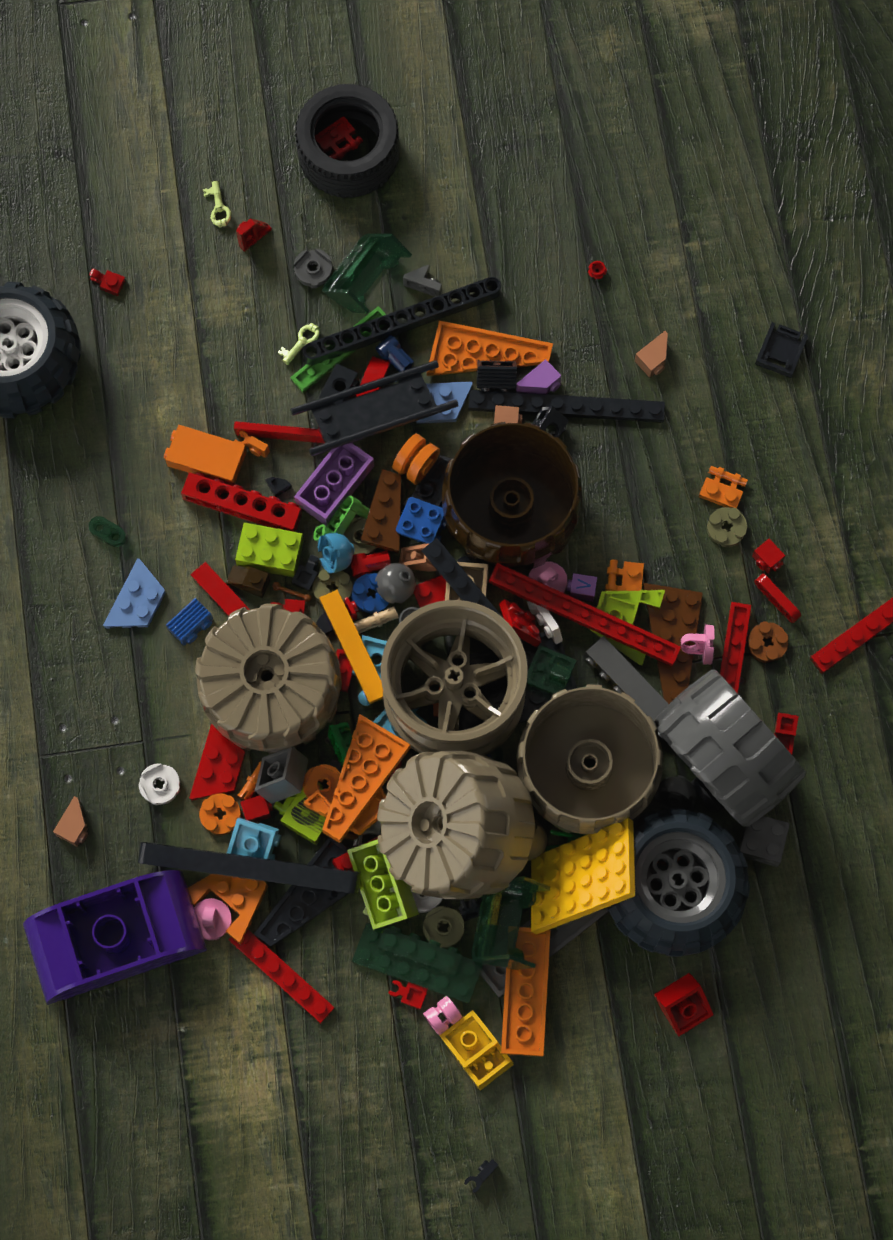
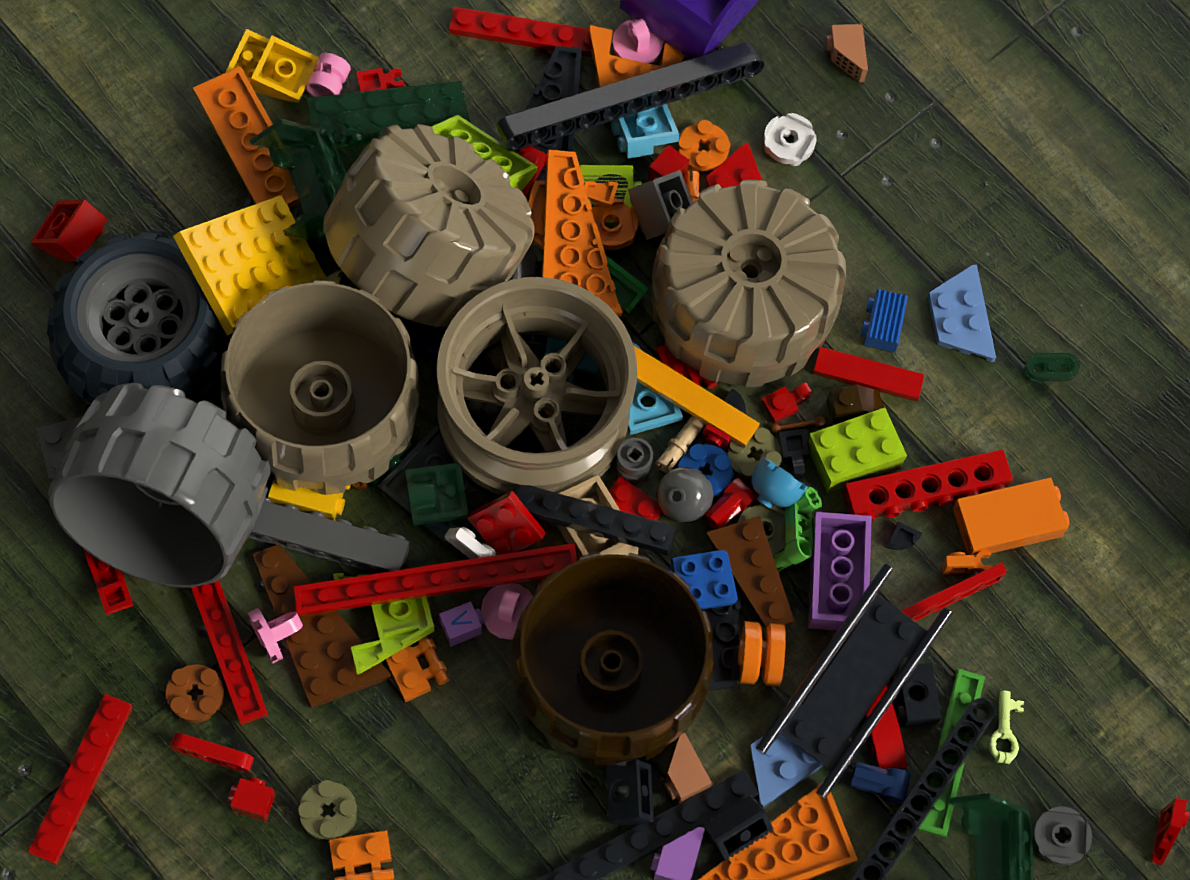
camera: 140 degrees right, 5 degrees down
nougat slope [399,543,437,572] -> none

